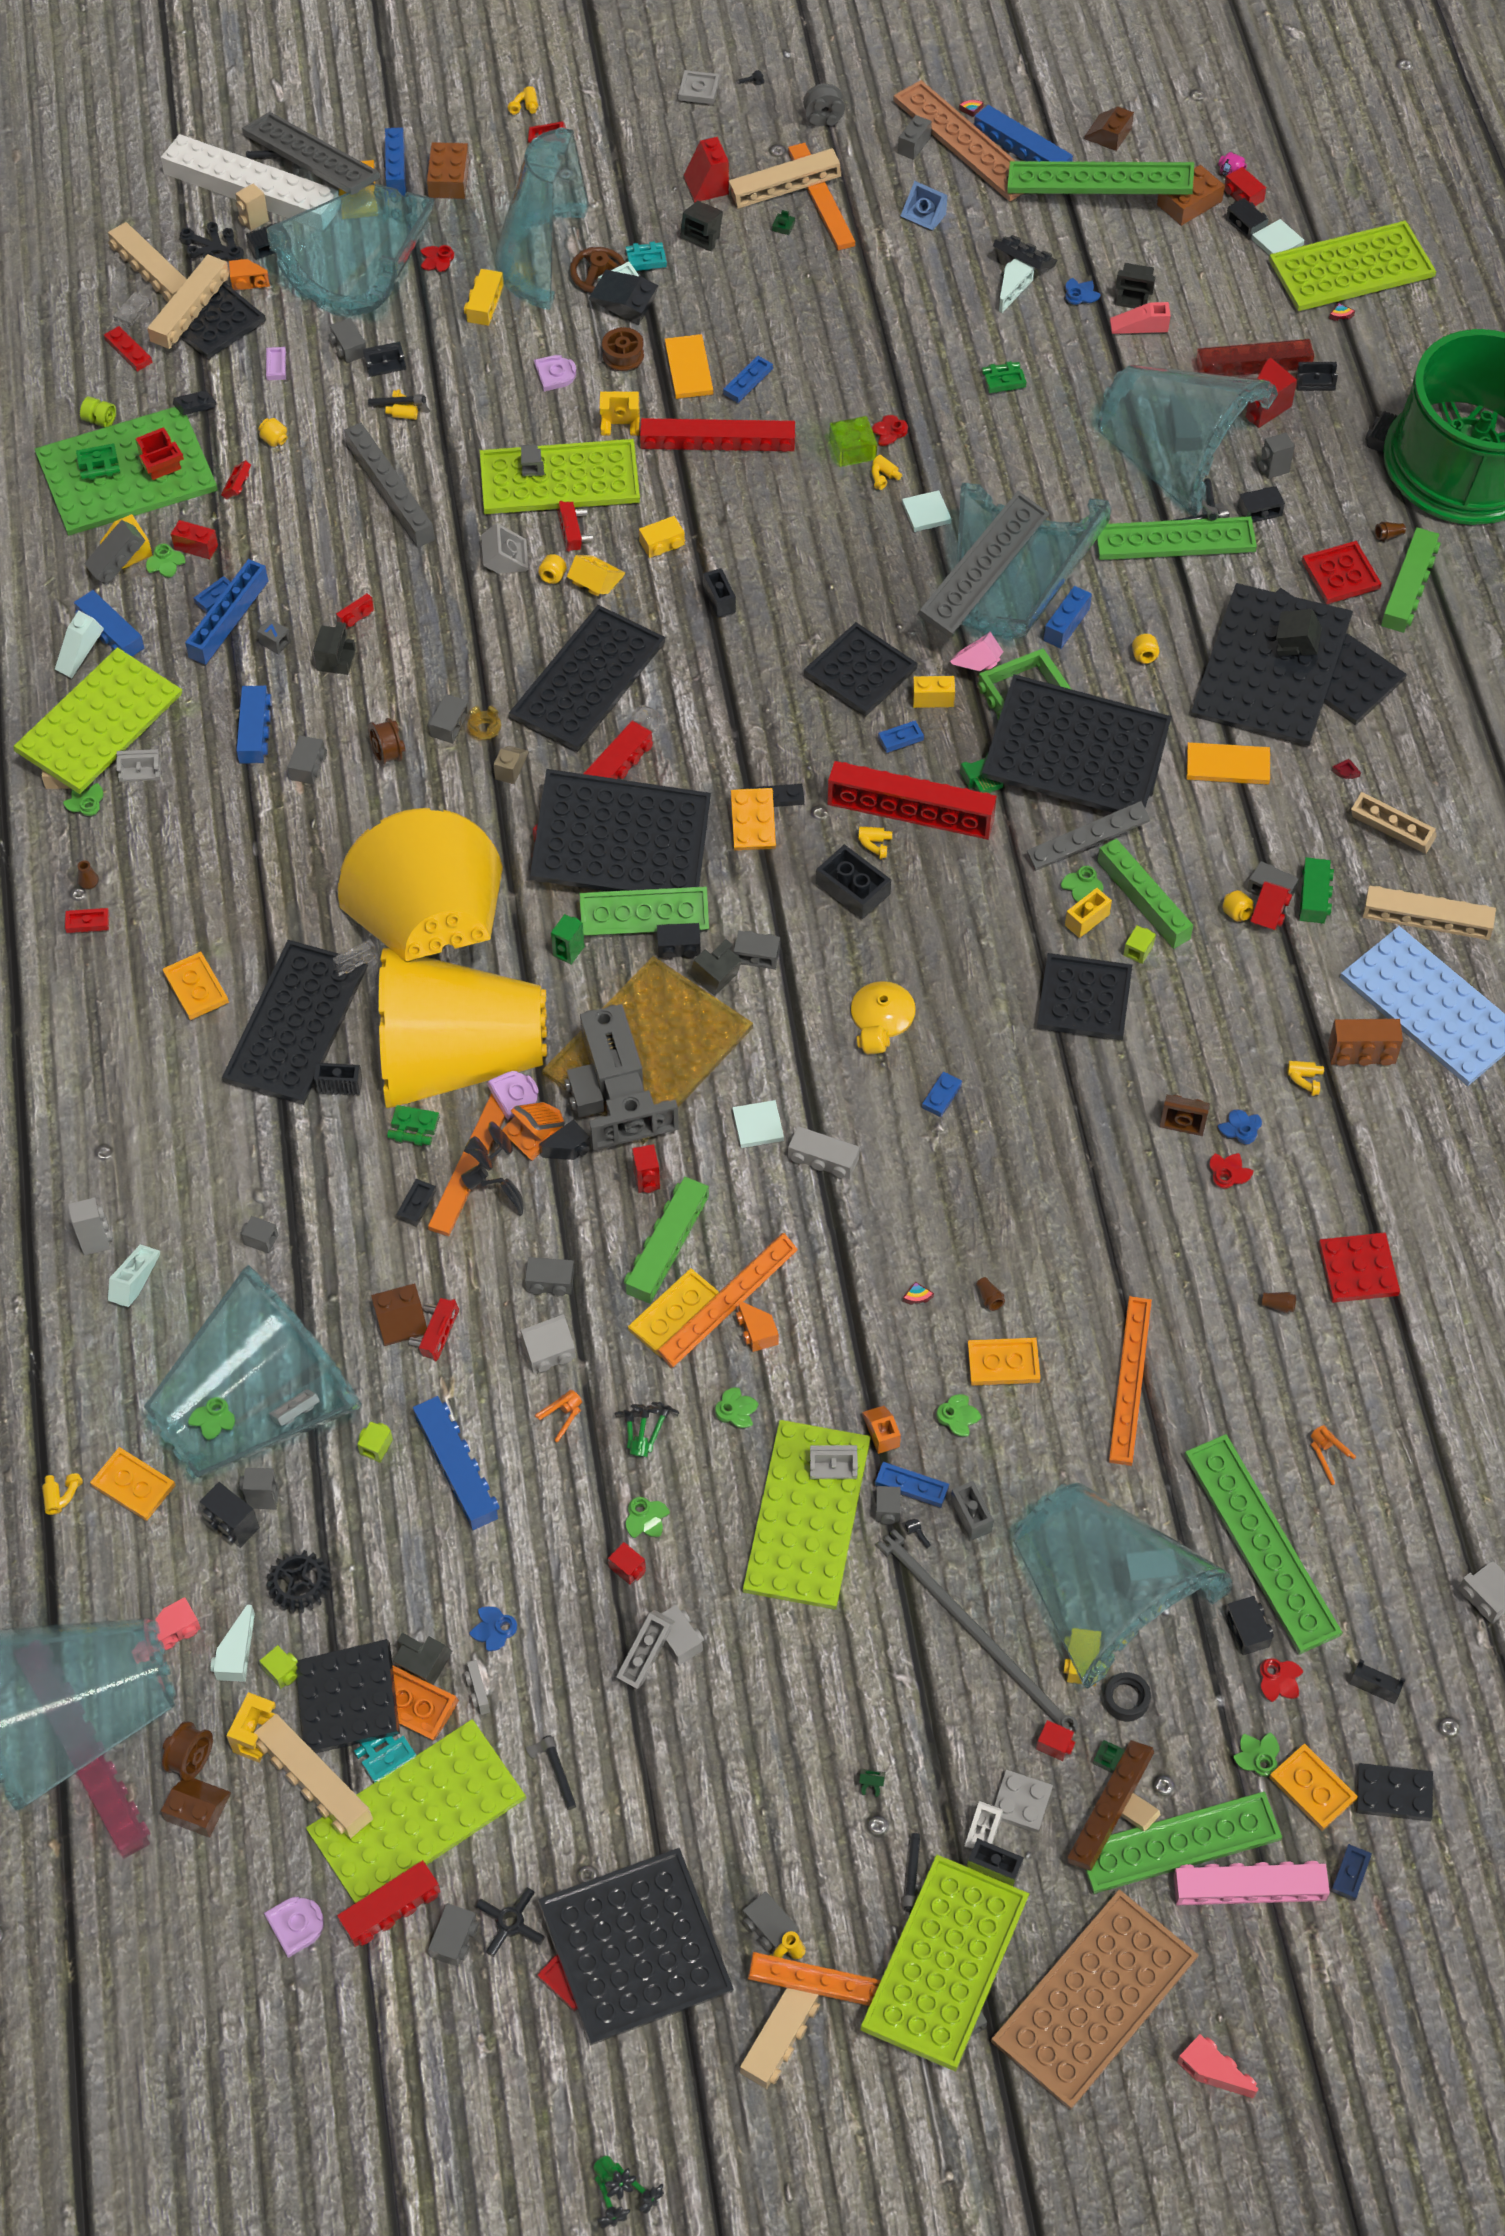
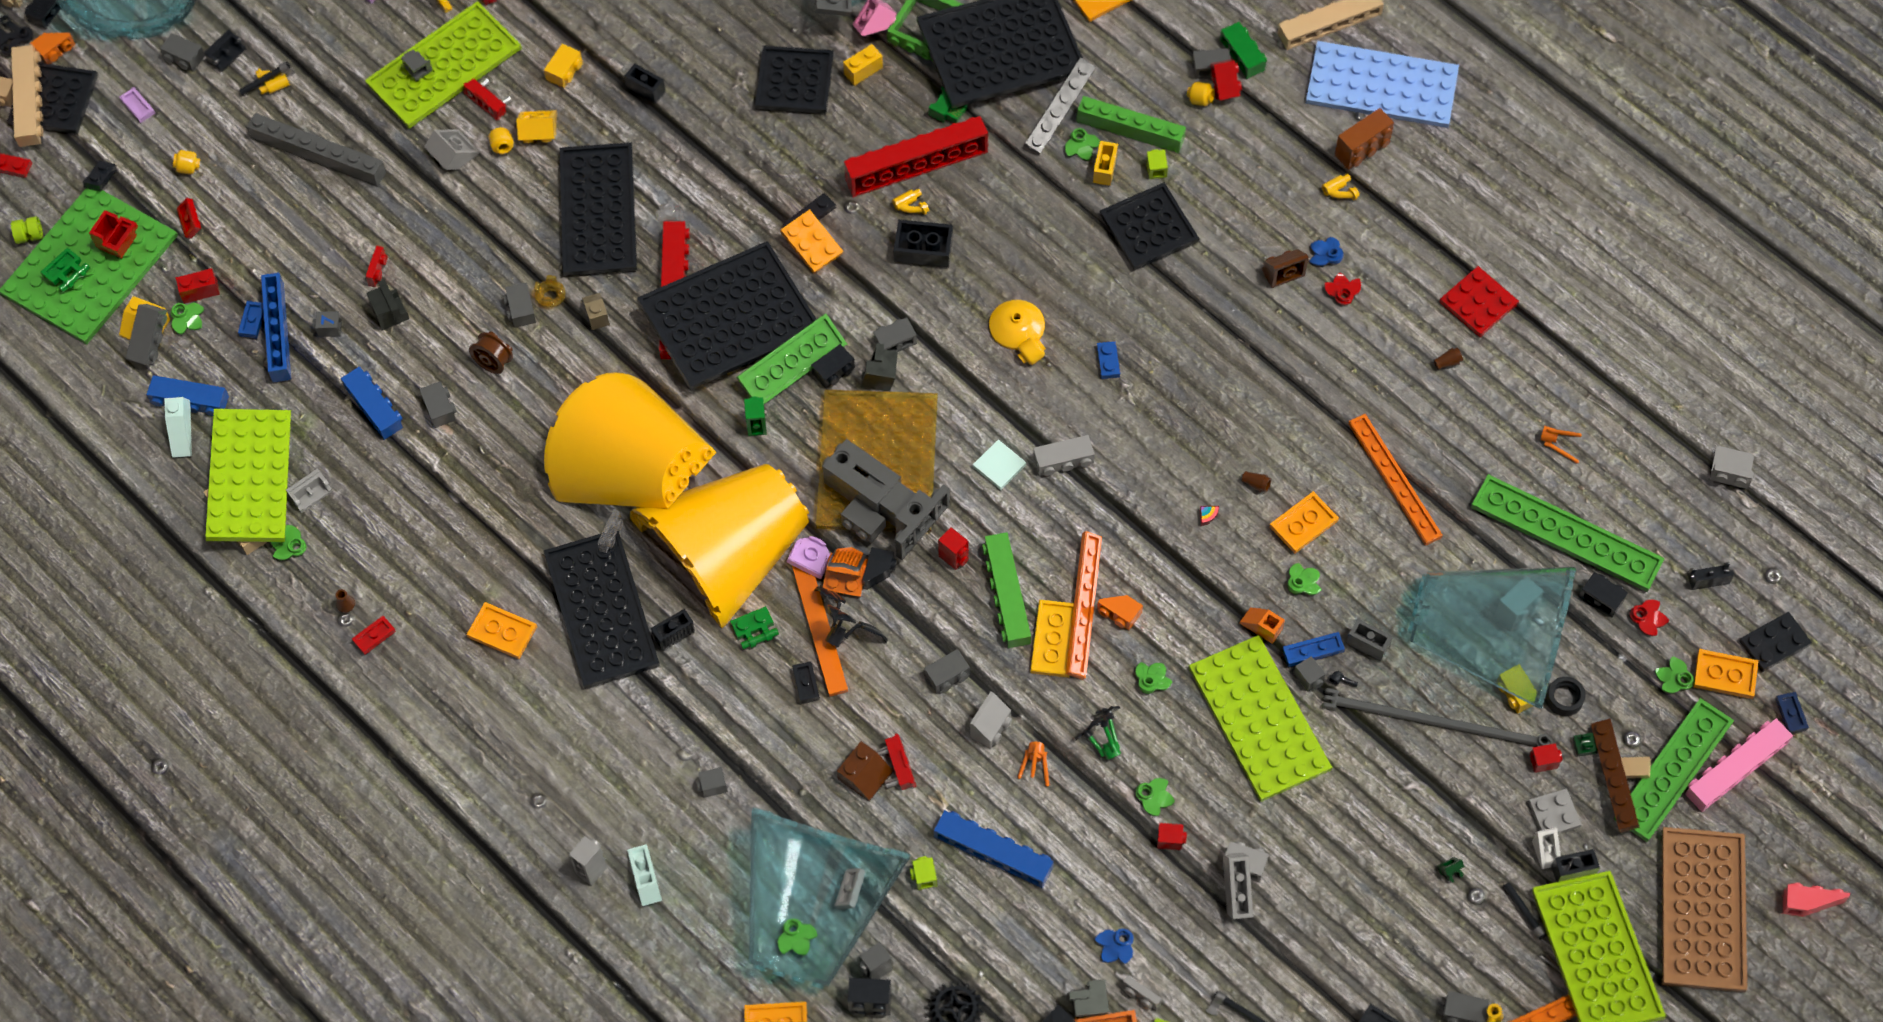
camera: 35 degrees left, 5 degrees up
light grey hinge [810,1445,858,1479] -> none
blue plate [878,720,924,753] -> none

